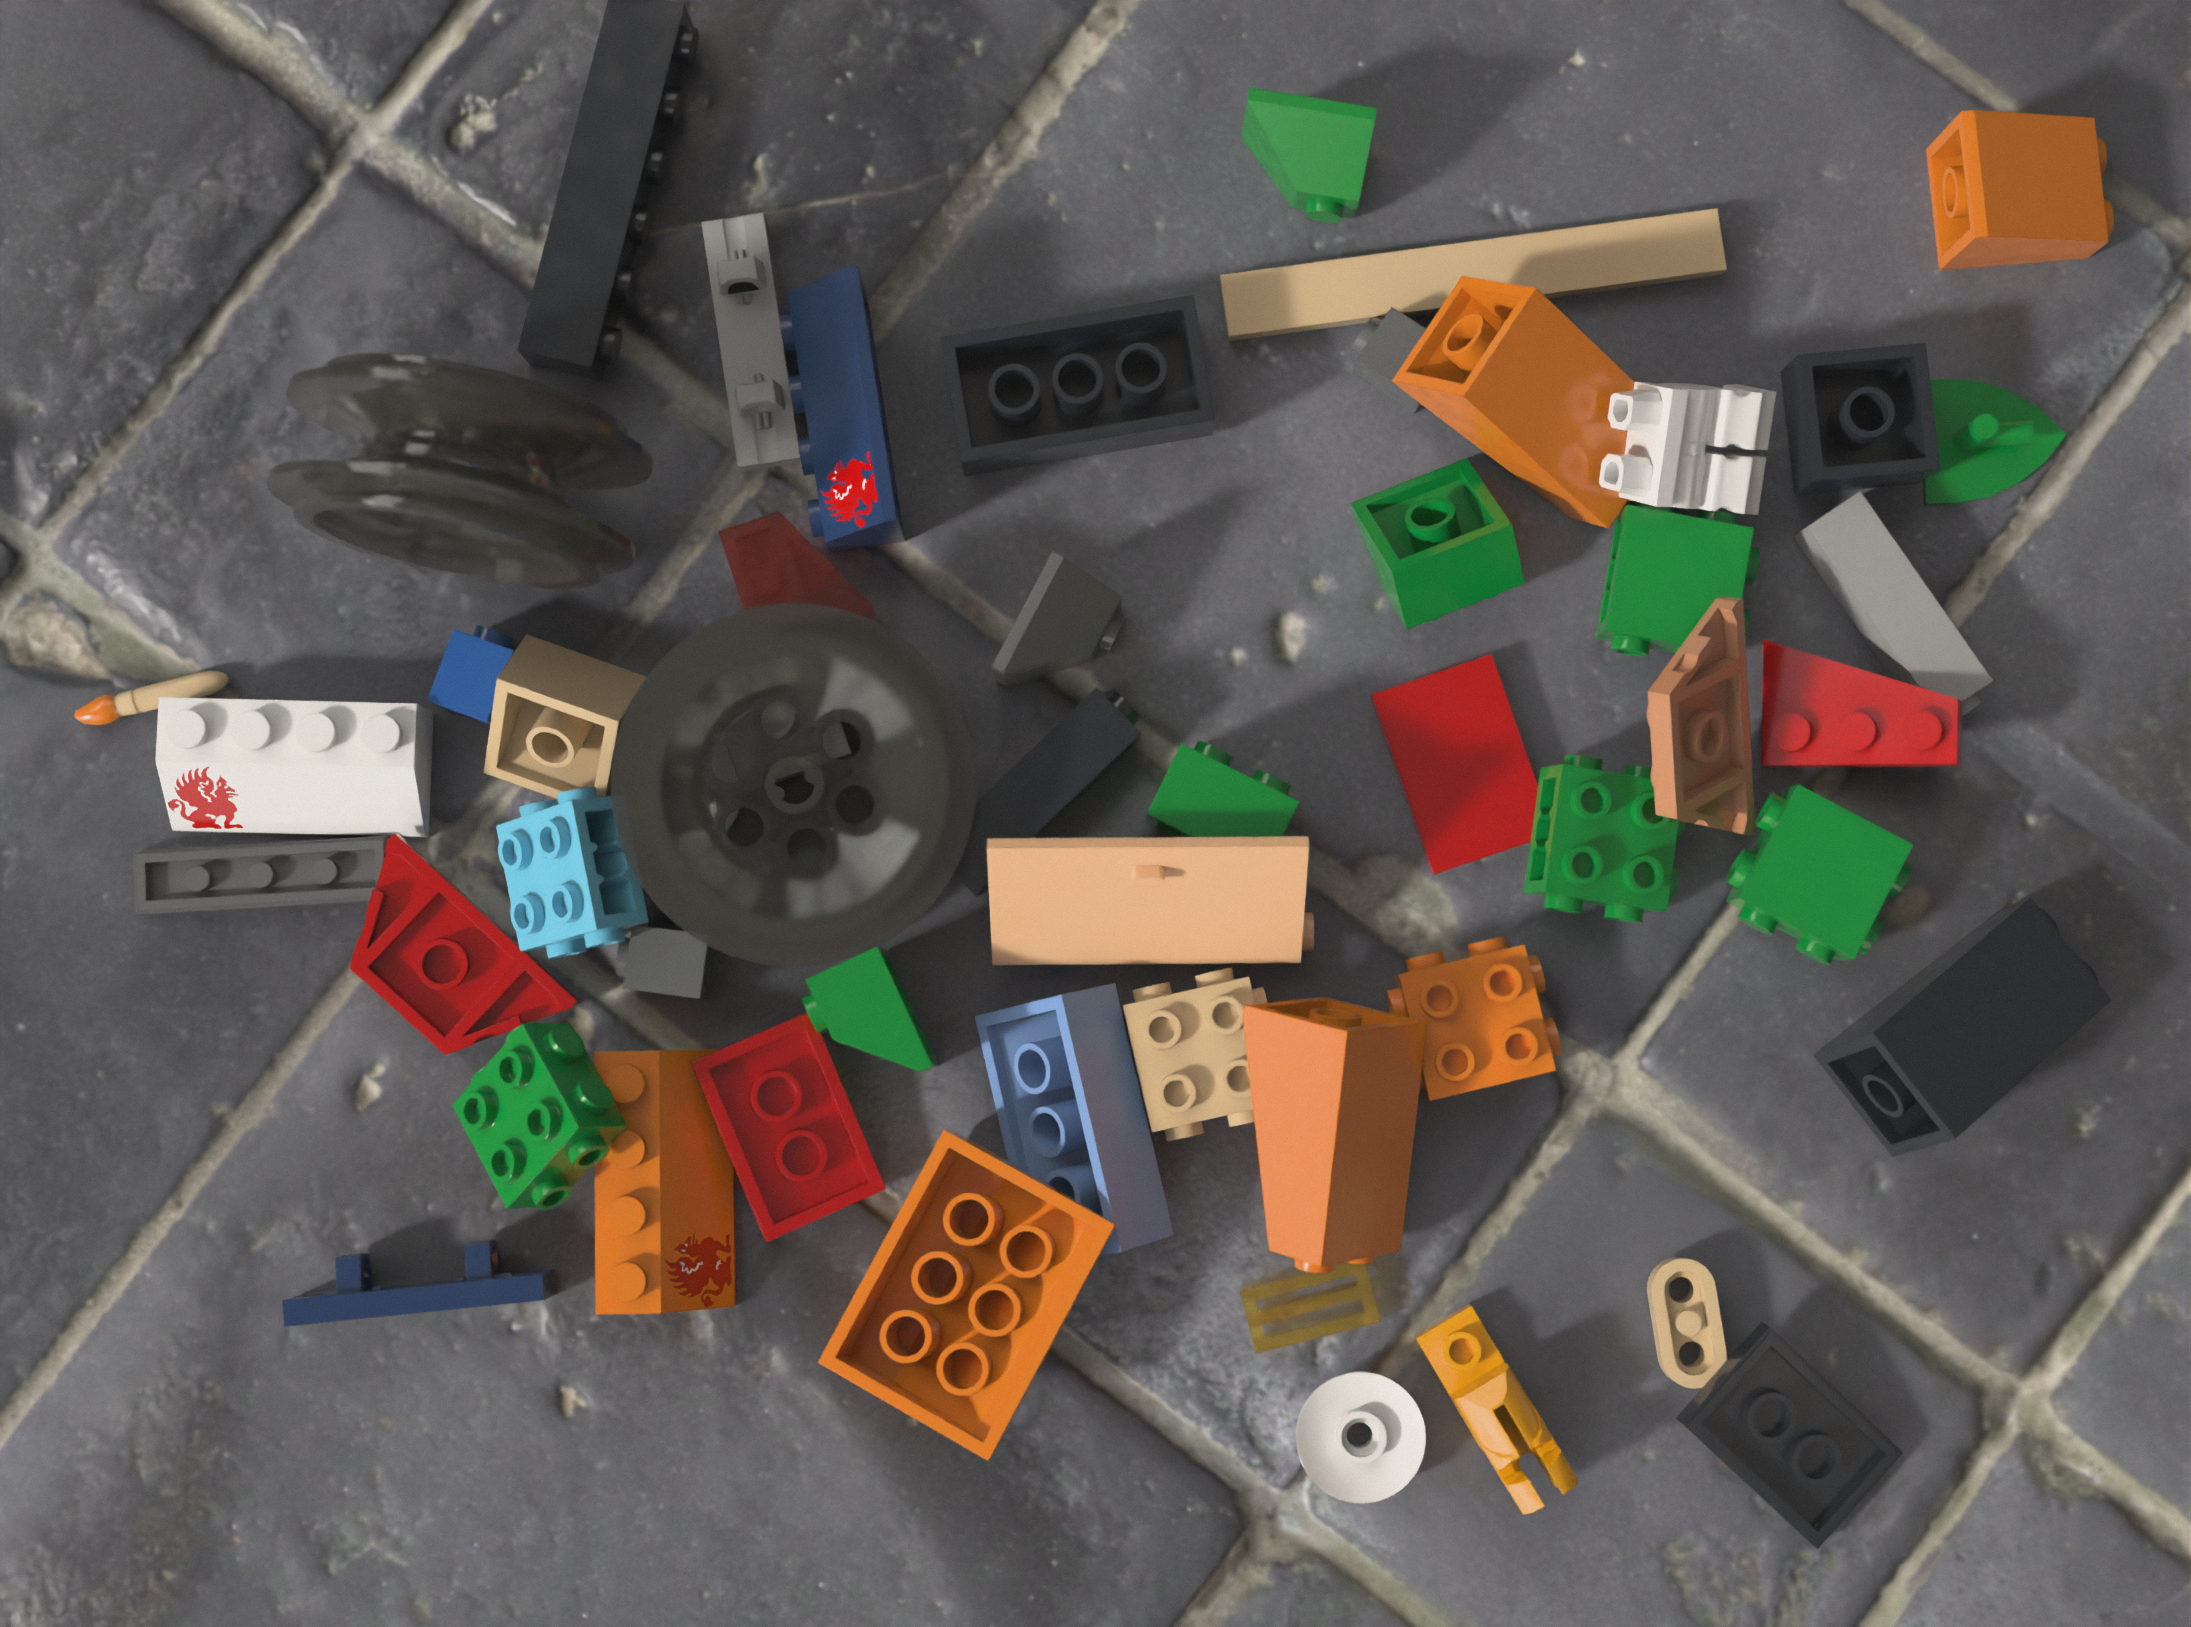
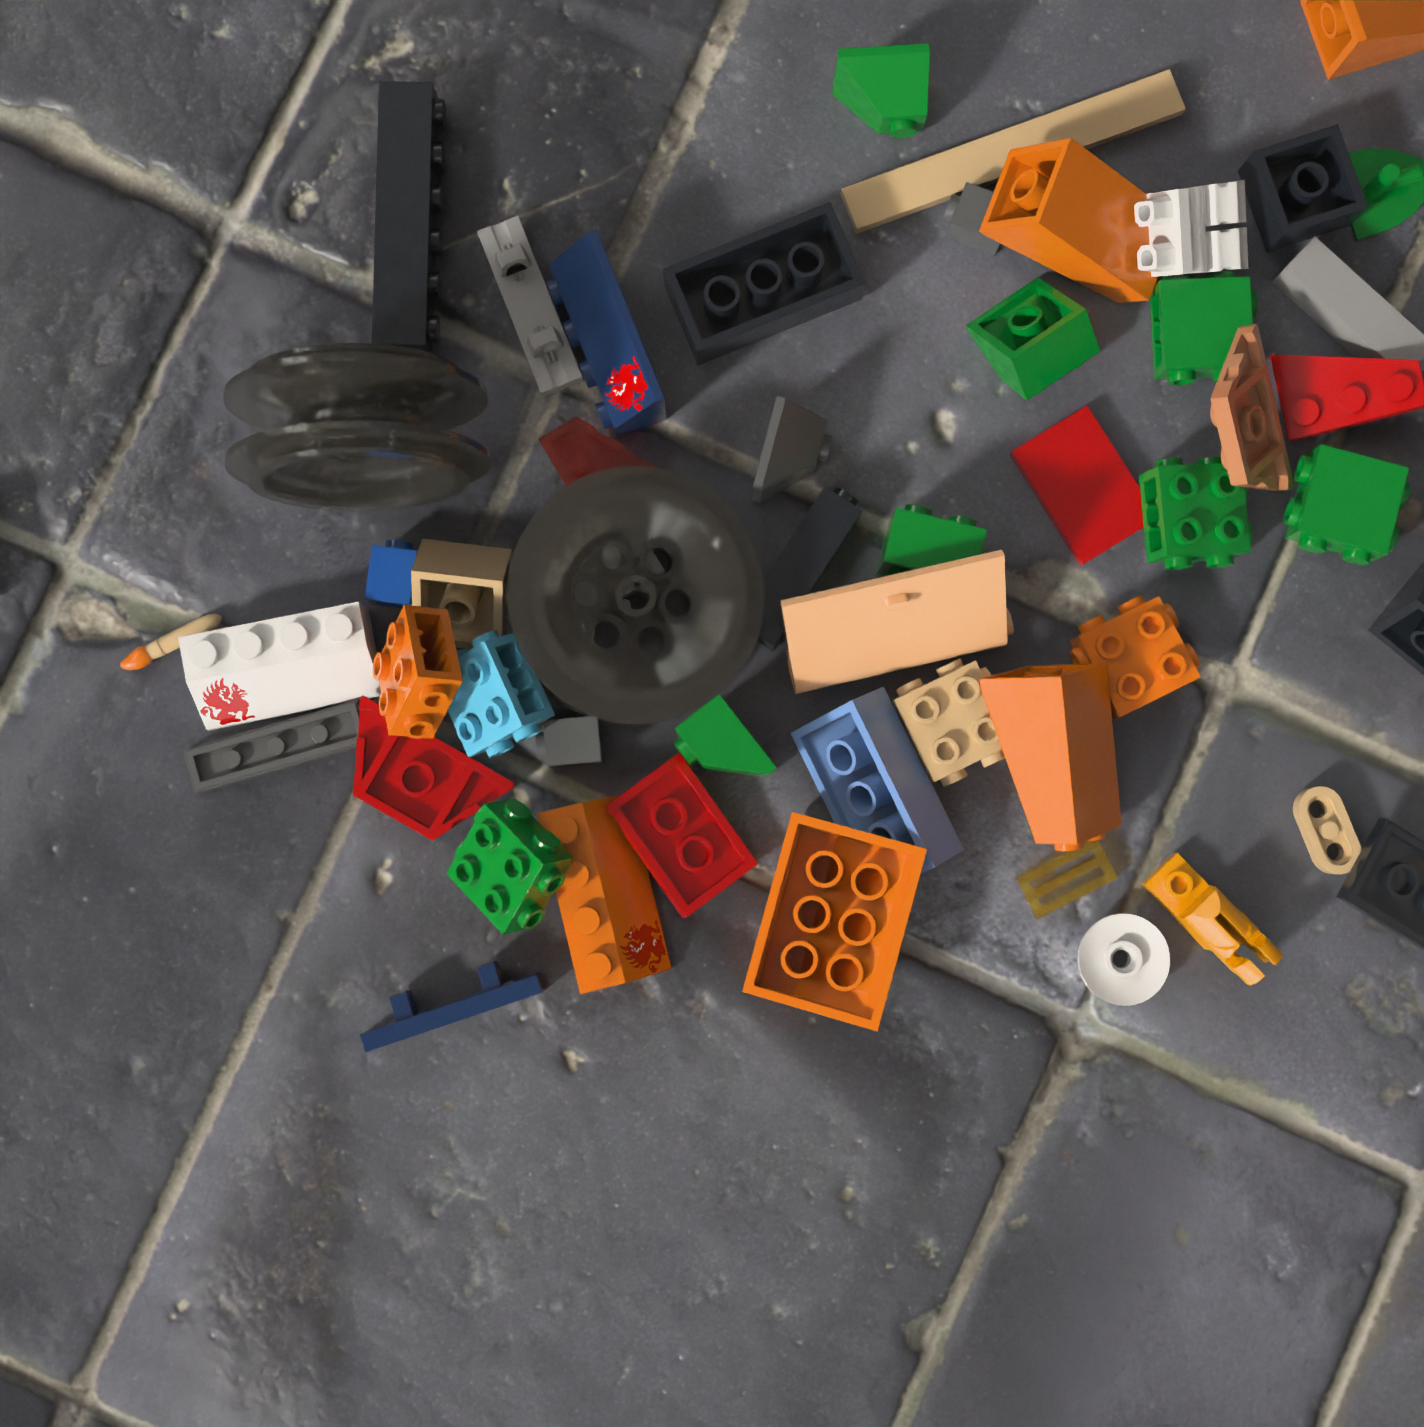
camera: 15 degrees left, 0 degrees up
none -> orange brick [373,605,463,739]

